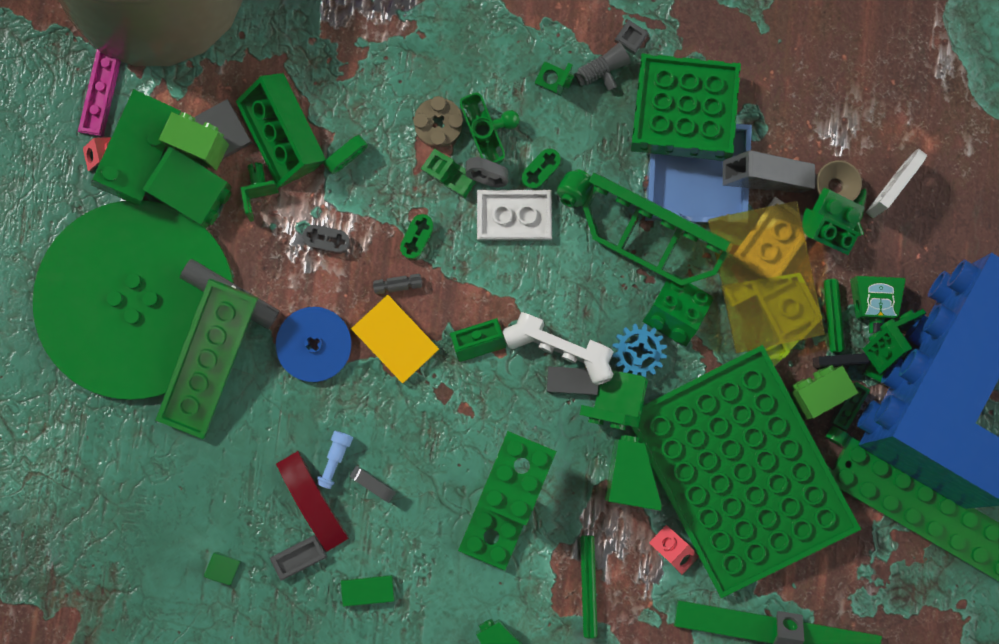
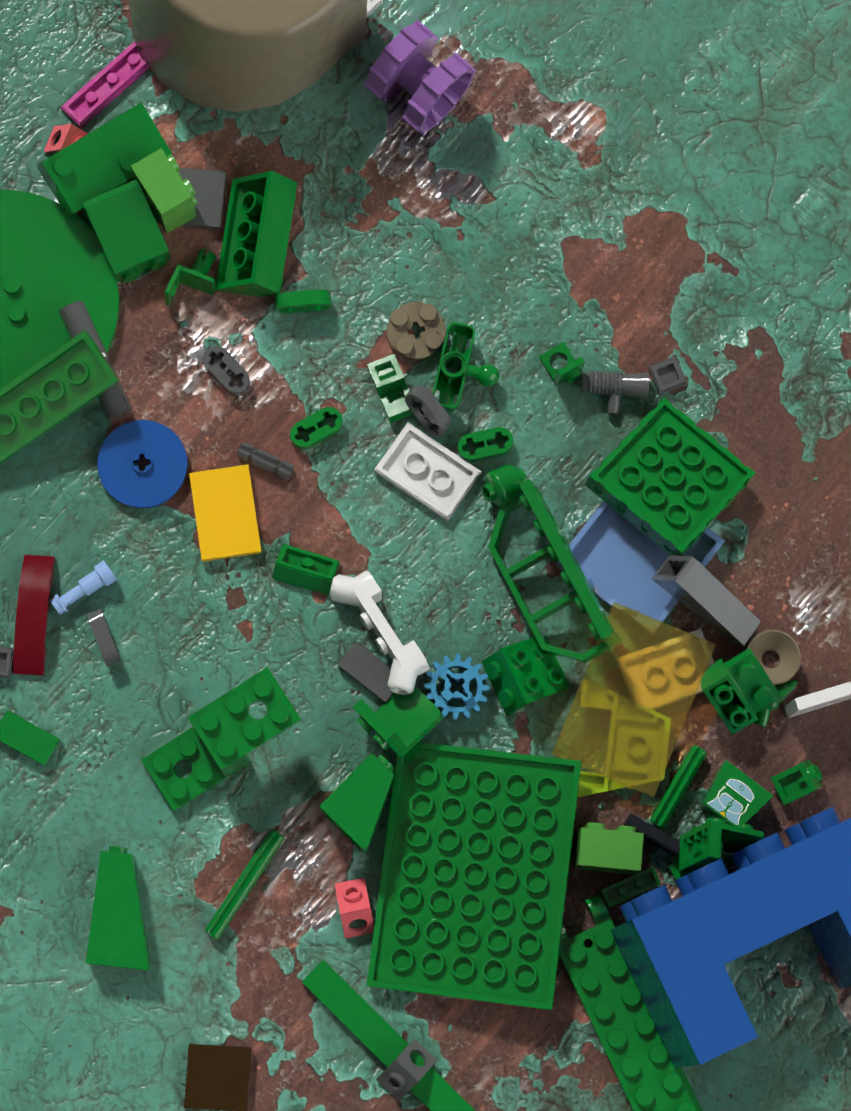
camera: 30 degrees right, 5 degrees down
none -> green bracket [771,760,823,805]

